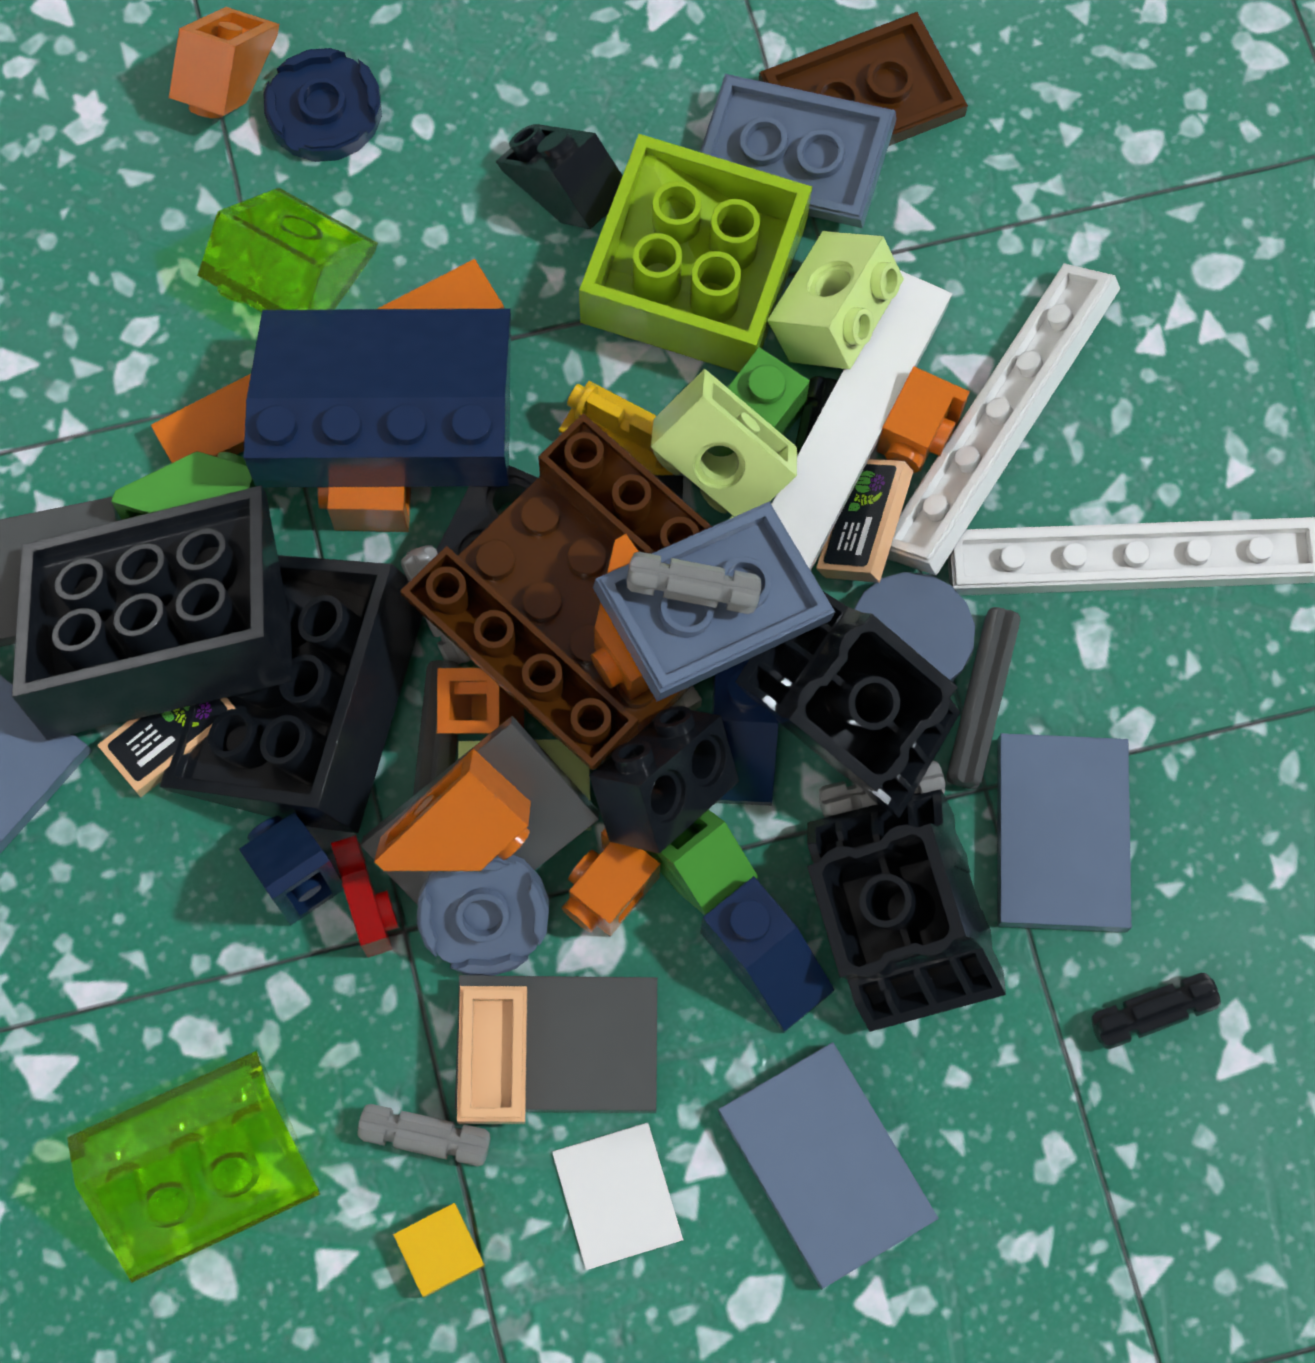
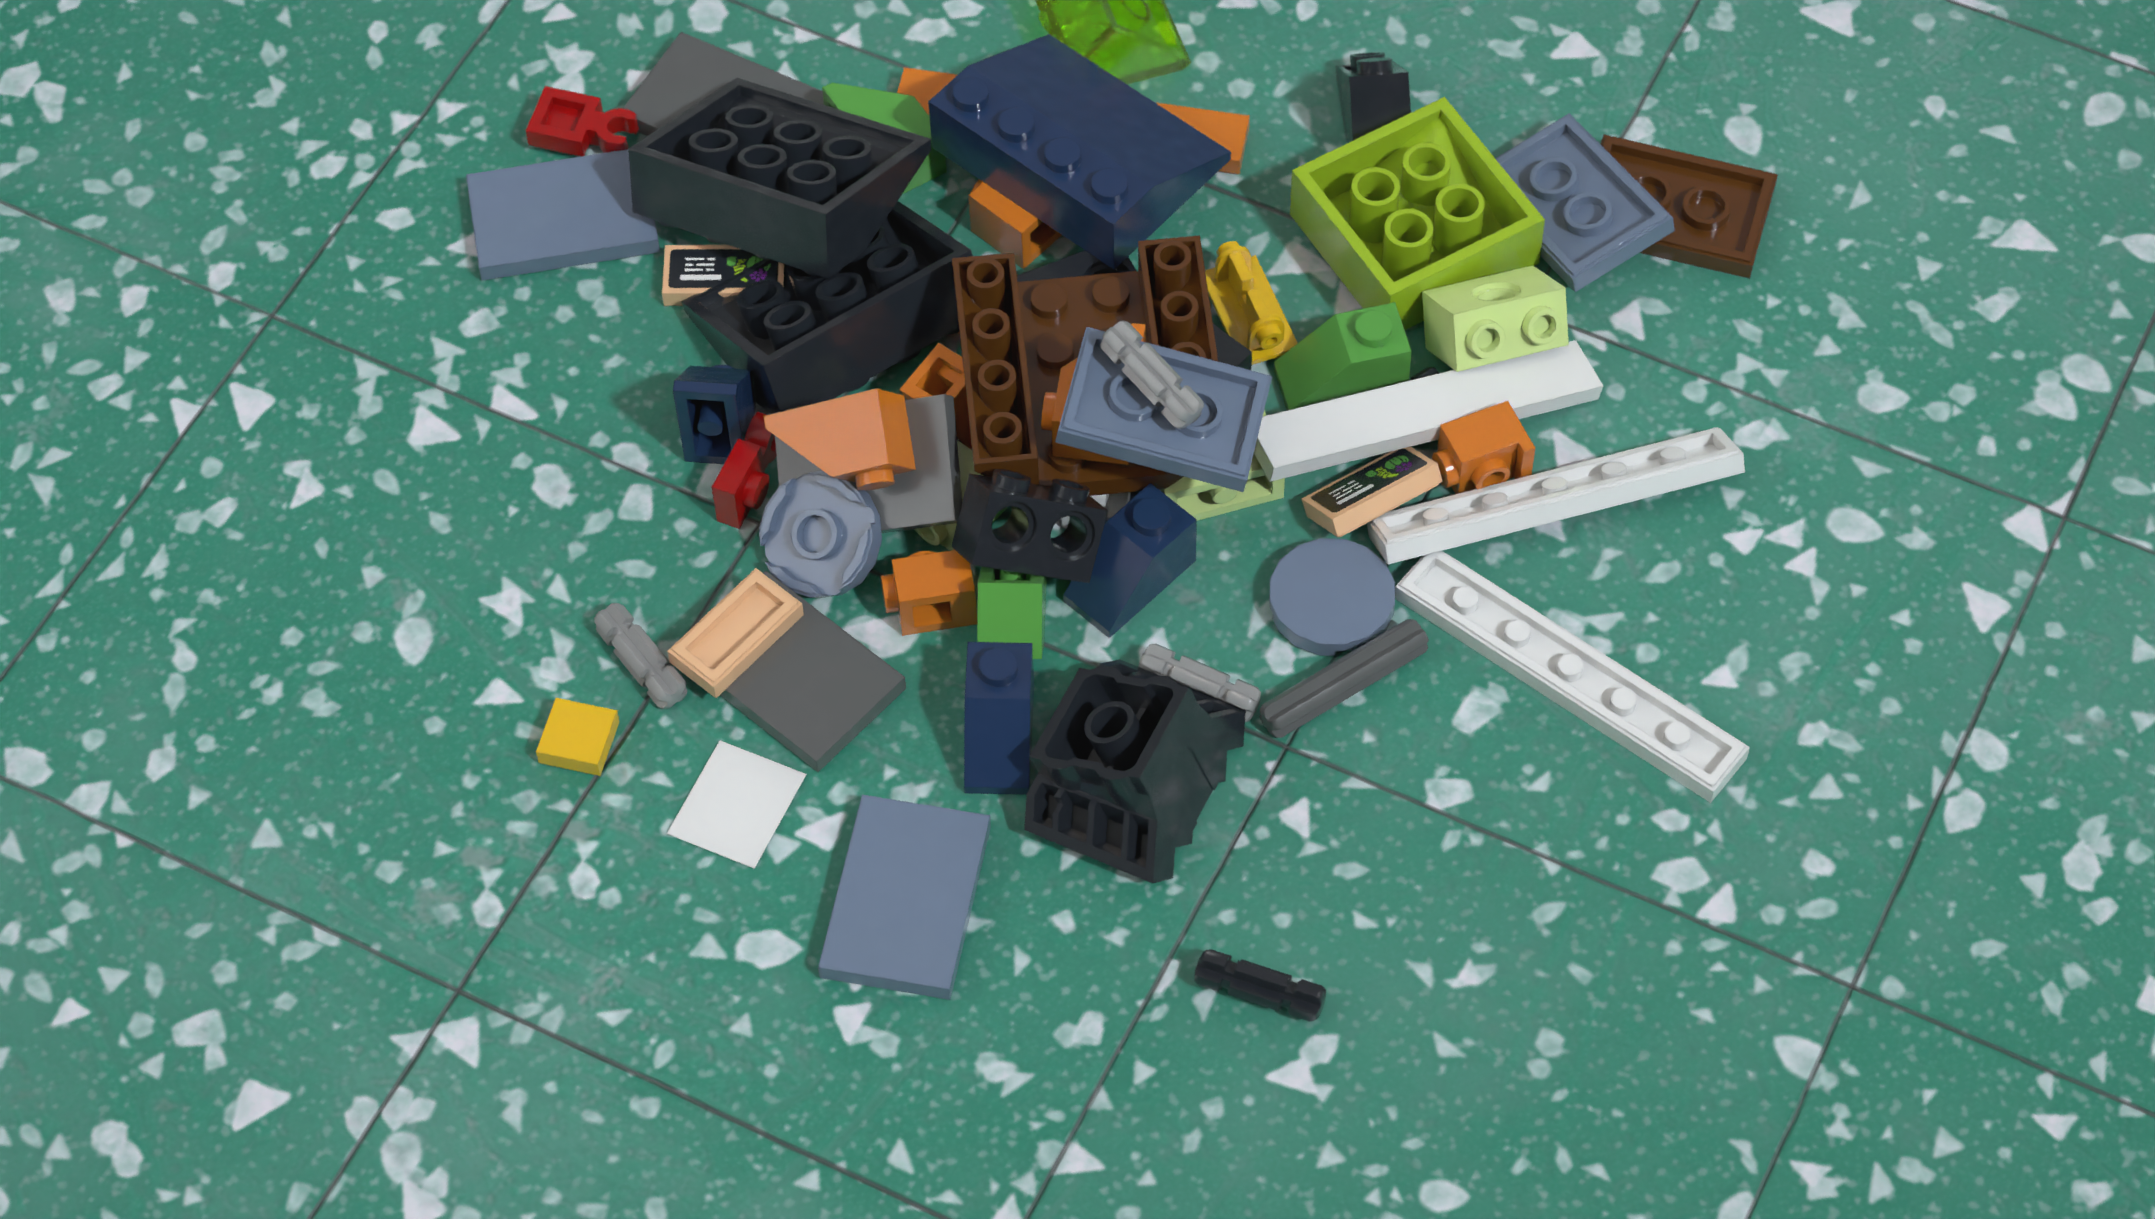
camera: 45 degrees right, 15 degrees down
clear neon green slope [67,1050,320,1283] -> none
yellowish green brick [650,369,797,517] -> none
black slope [735,591,961,818] -> none
sand blue tile [997,733,1132,932] -> none

